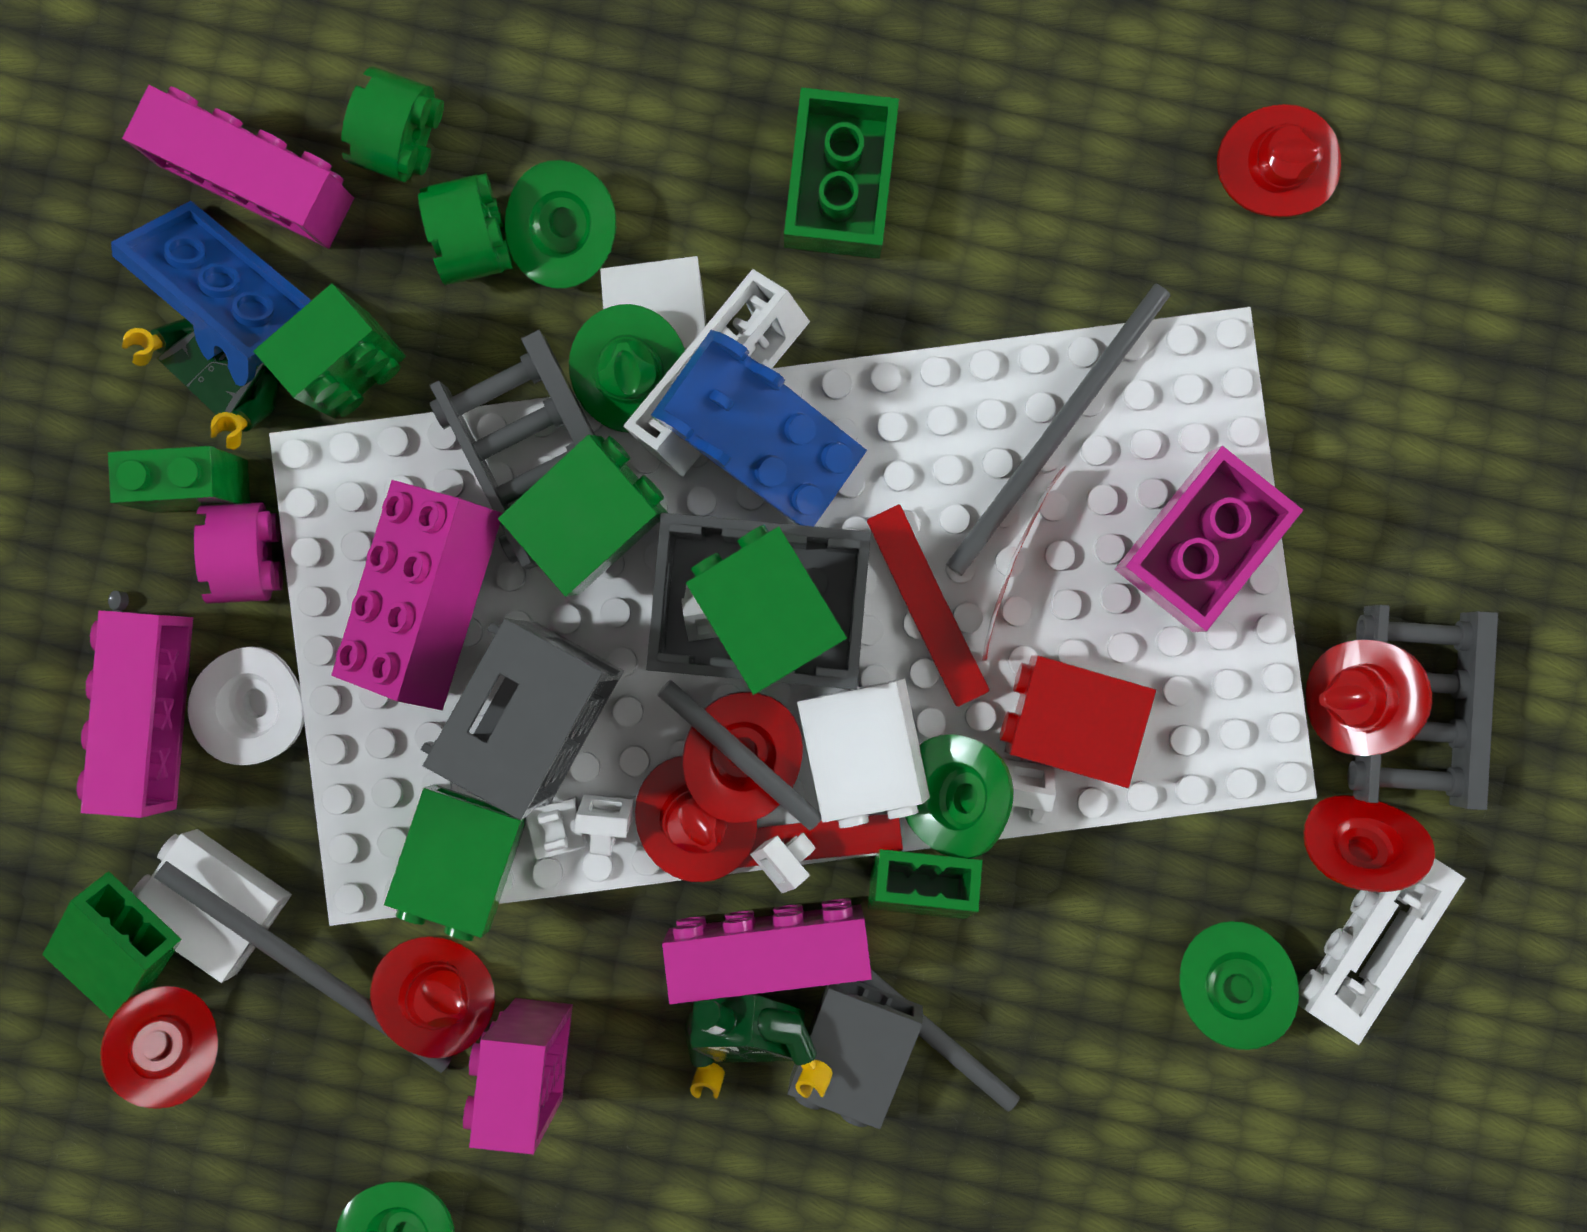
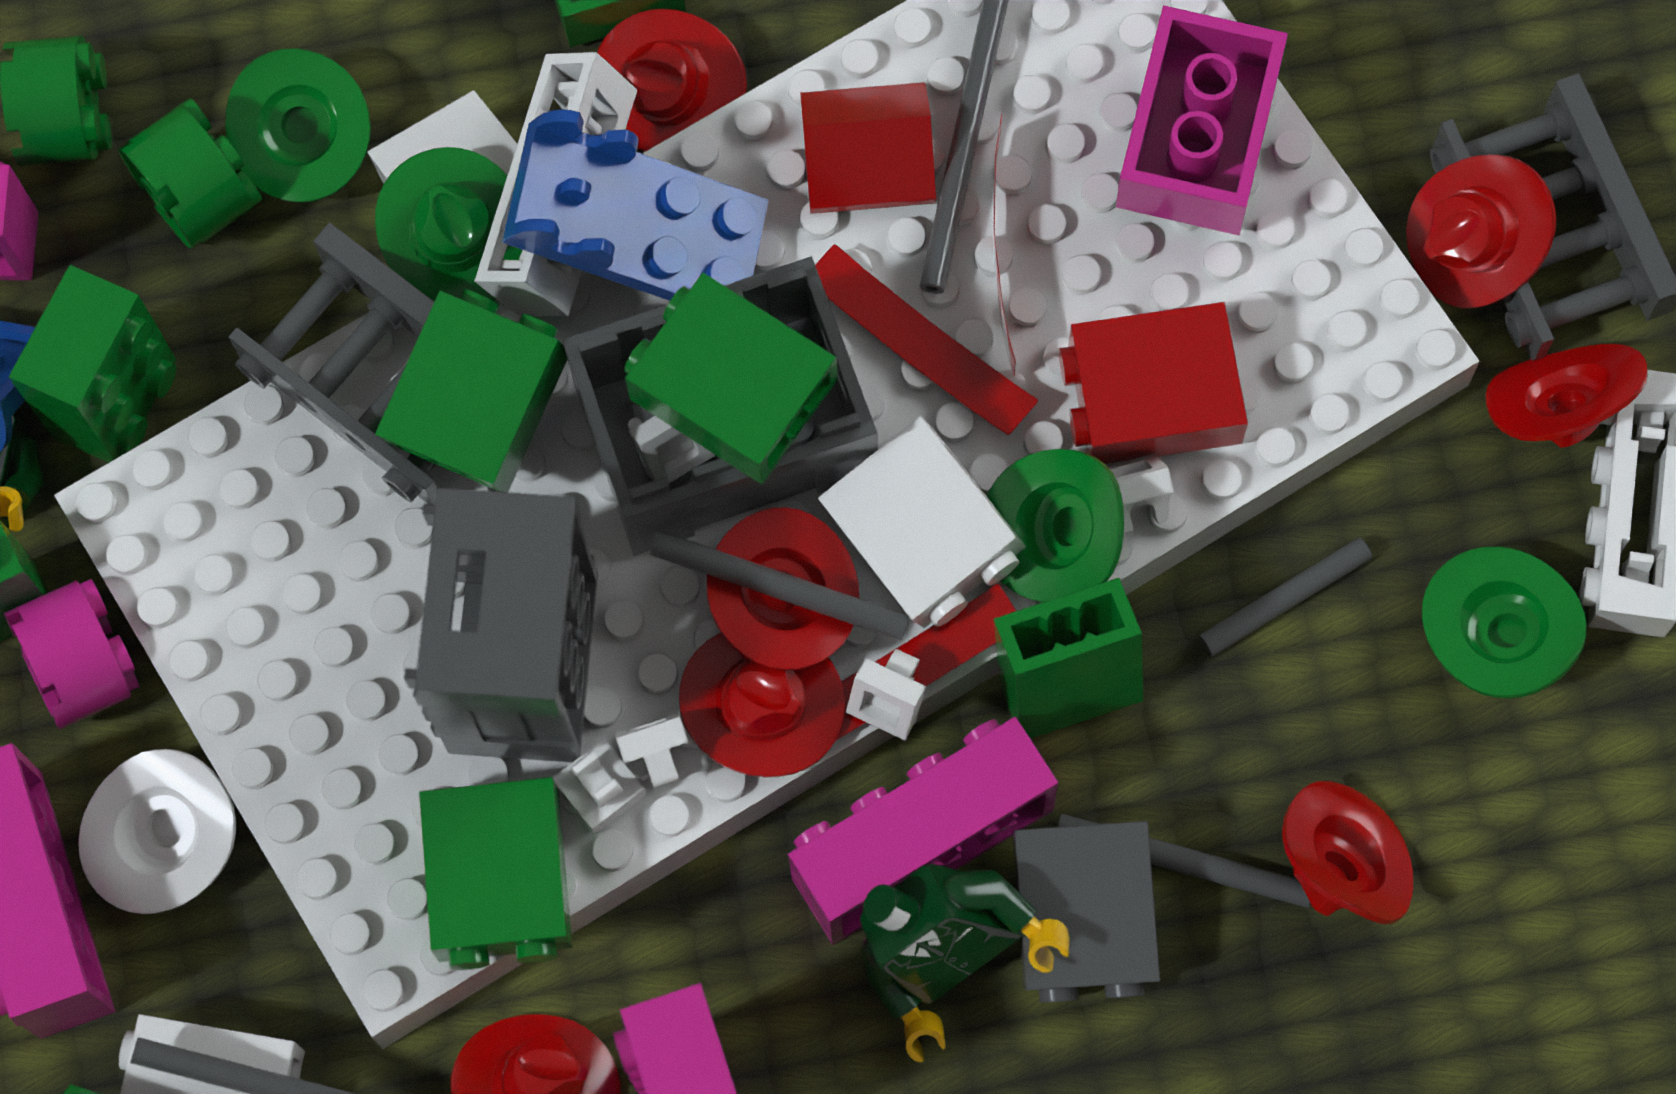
camera: 25 degrees left, 15 degrees down
dark pink brick [331,480,503,711] -> none
none -> red hat [597,9,747,151]
none -> red slope [800,82,936,214]
none -> dark grey bar [1198,537,1372,657]
none -> red hat [1282,781,1414,925]

